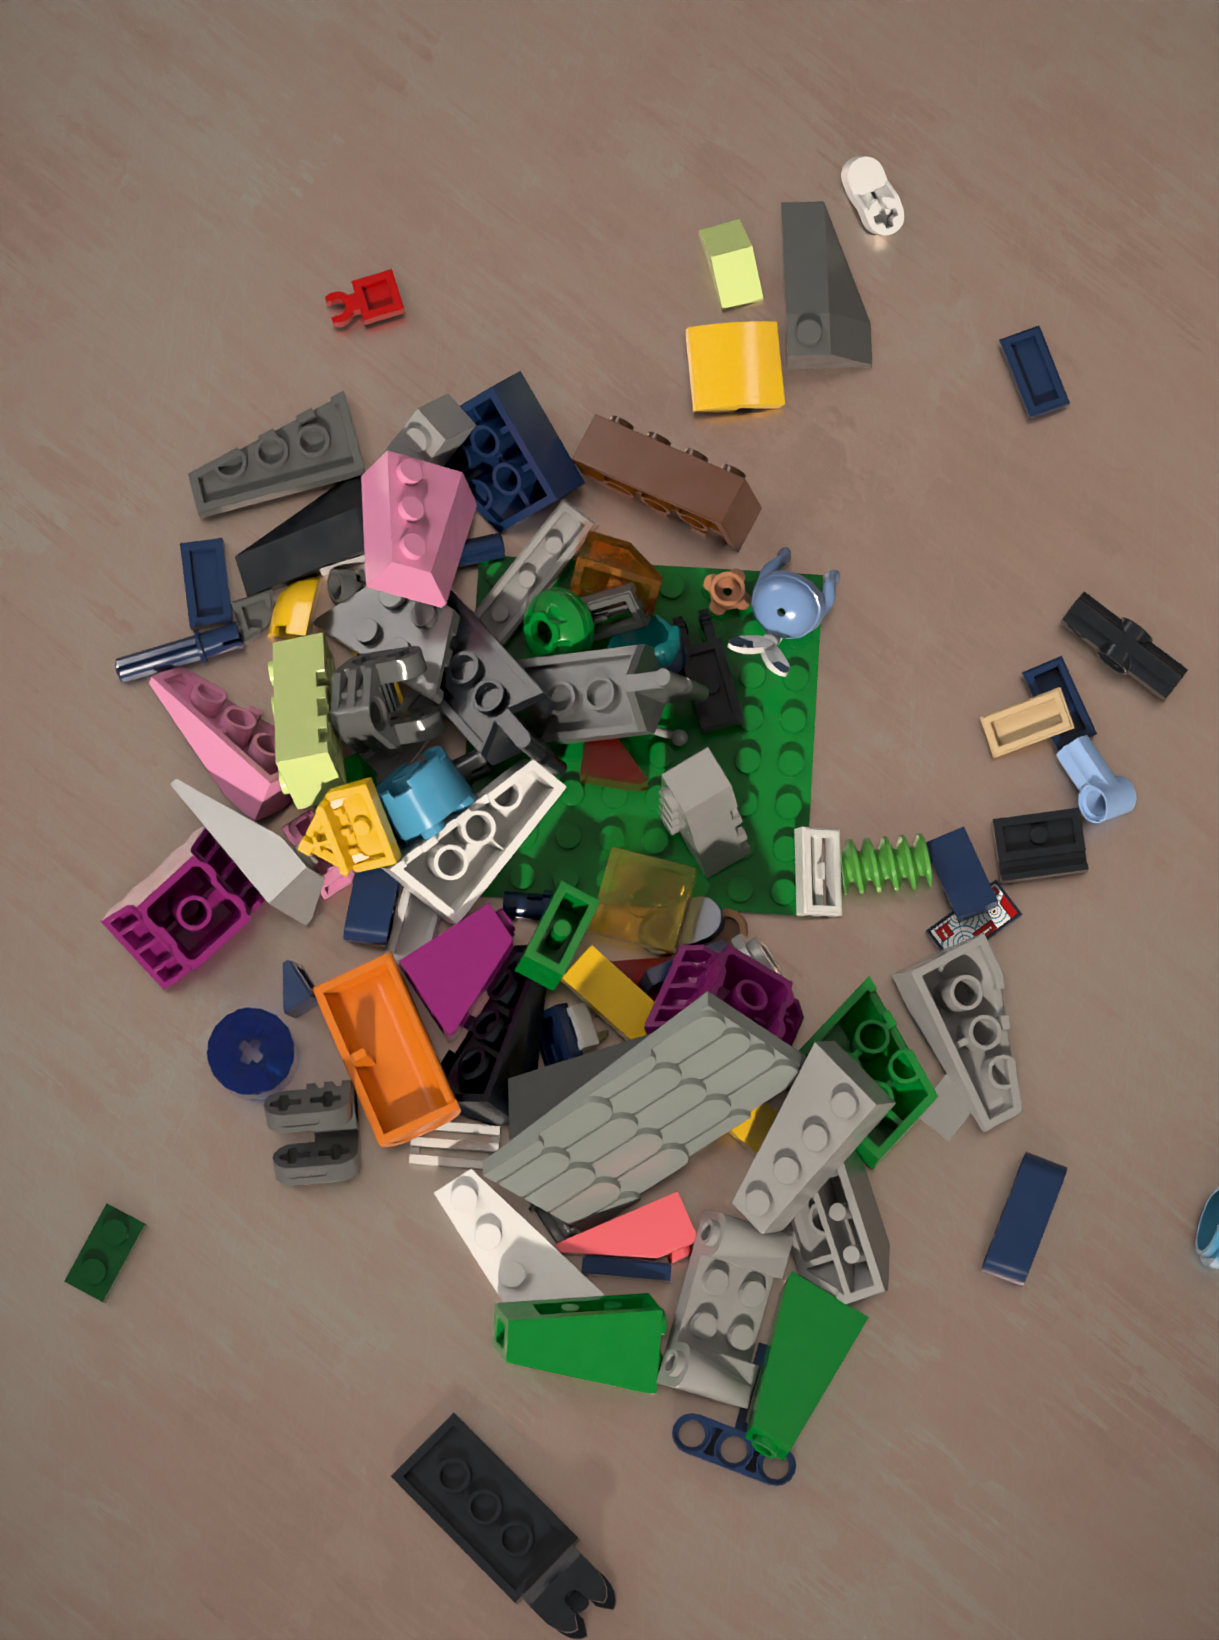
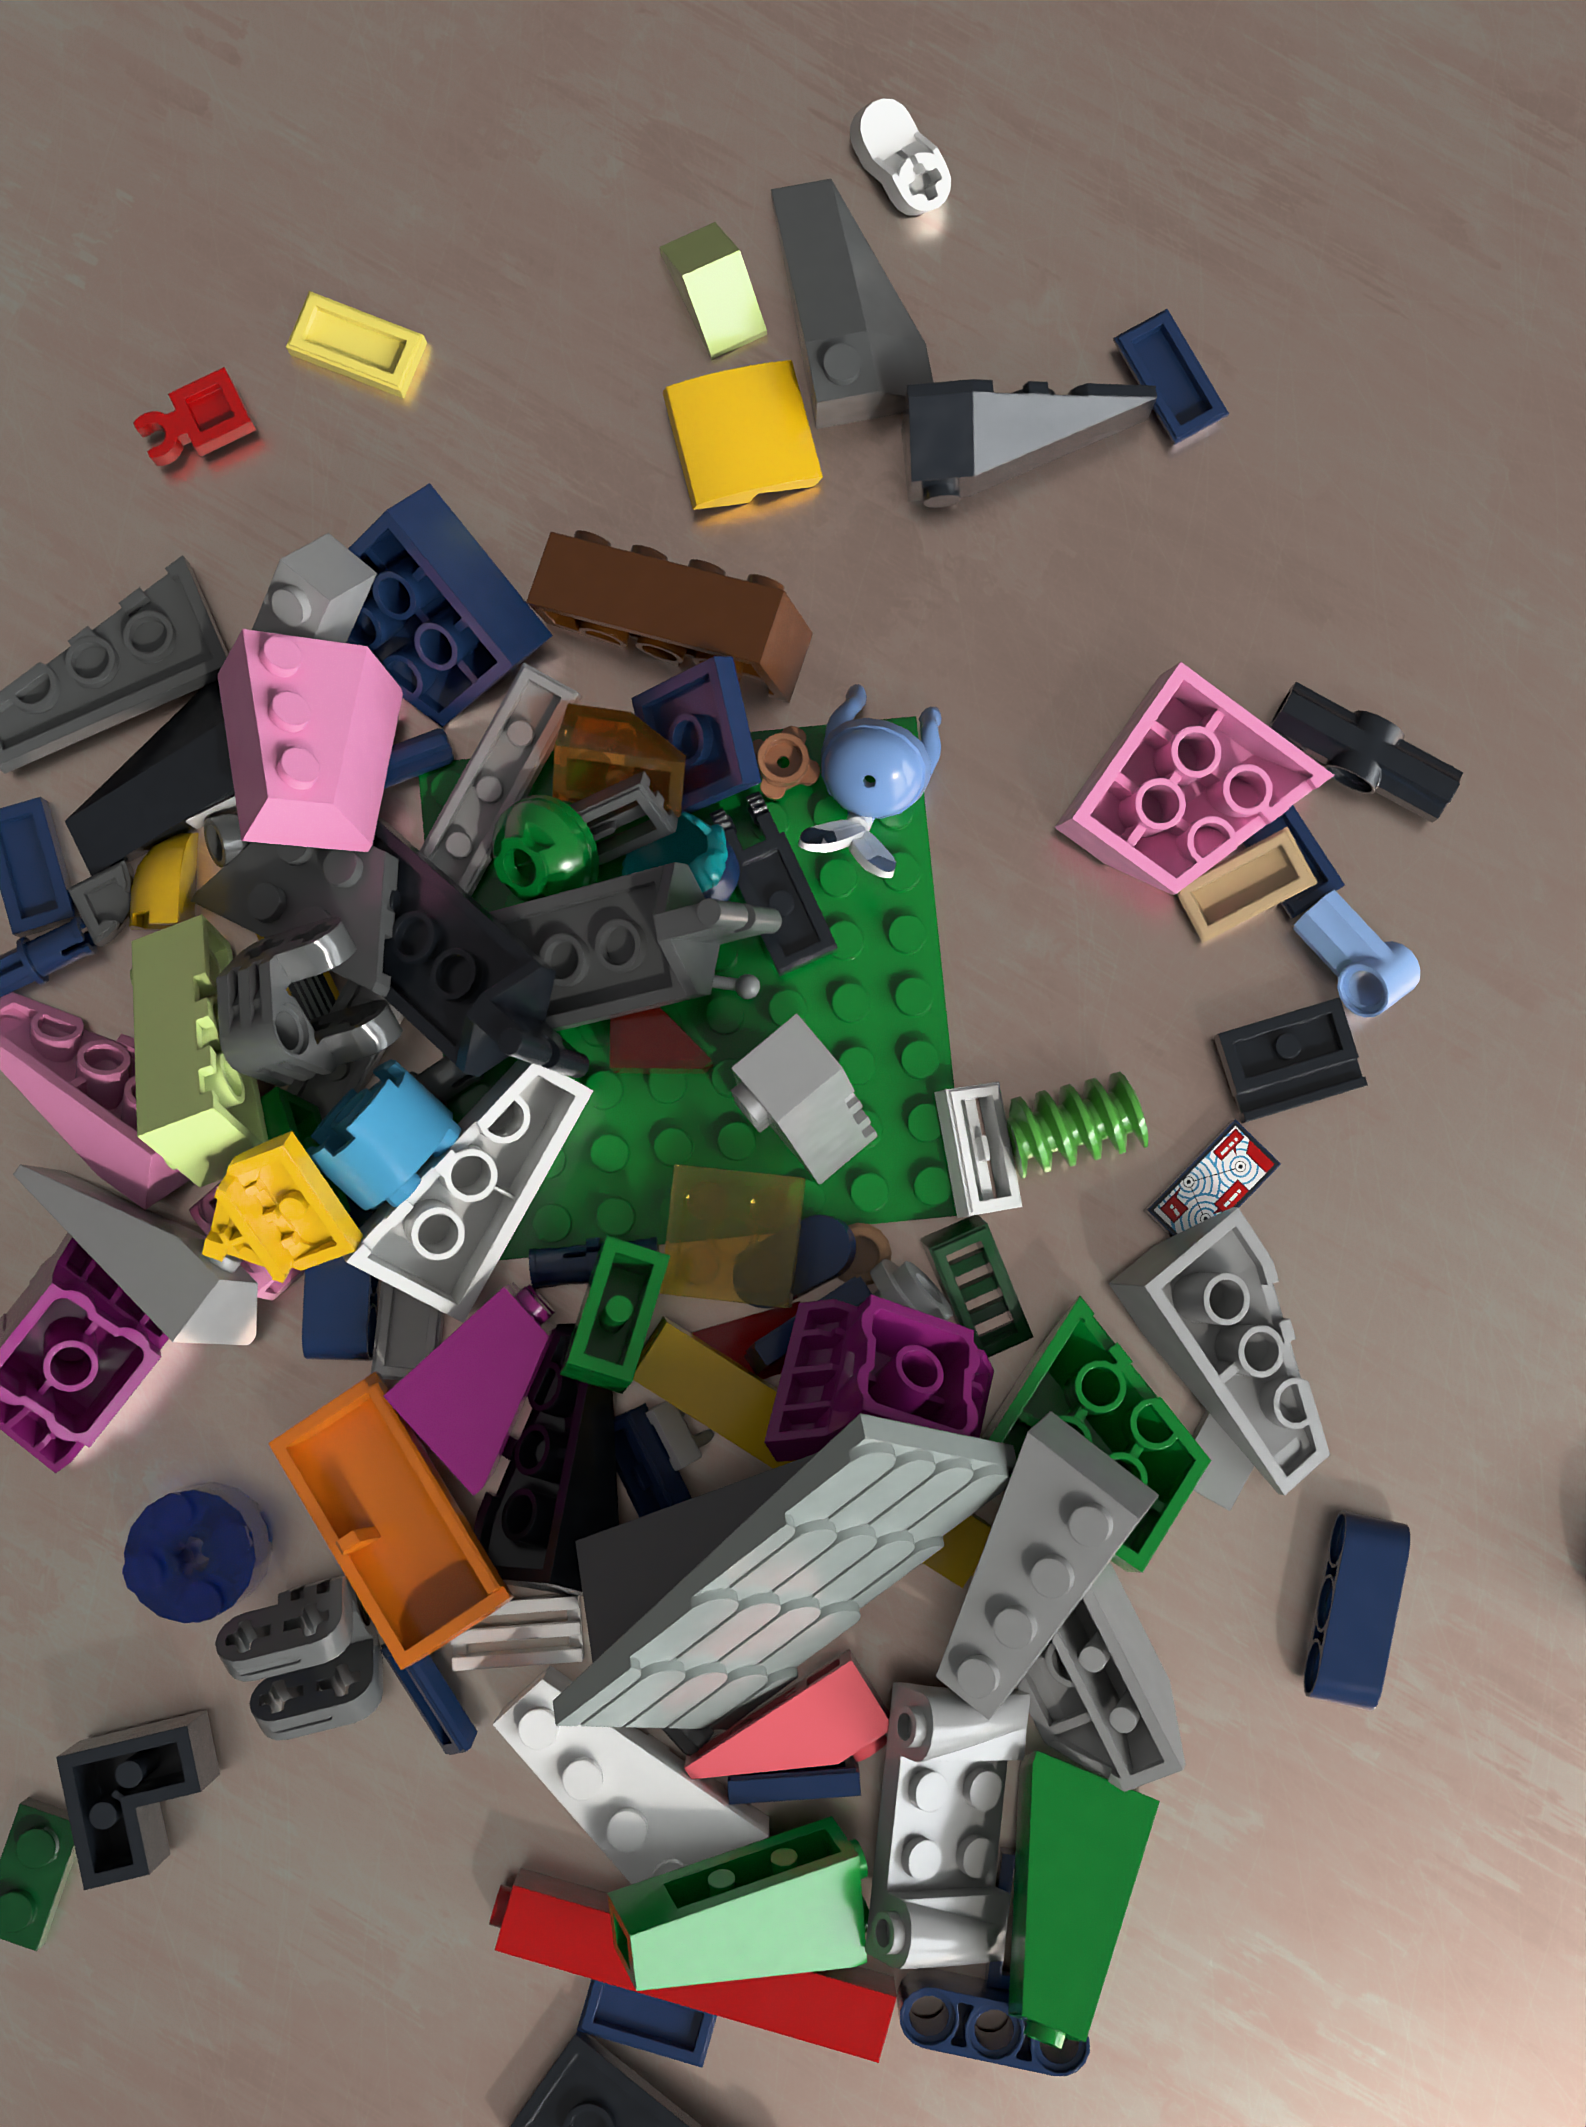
camera: 15 degrees left, 5 degrees up
dark blue slope [283,960,318,1018] -> none
dark blue tile [926,826,999,923] -> none
none -> black brick [56,1710,220,1890]
none -> light yellow tile [286,291,427,399]
none -> dark blue tile [380,1643,478,1755]
none -> red brick [489,1868,897,2063]
none -> dark blue tile [577,1979,717,2068]
none -> dark blue plate [631,656,762,817]
none -> black wedge [901,379,1157,508]
none -> dark green slope [921,1215,1034,1358]
none -> bright pink wedge [1055,662,1334,895]

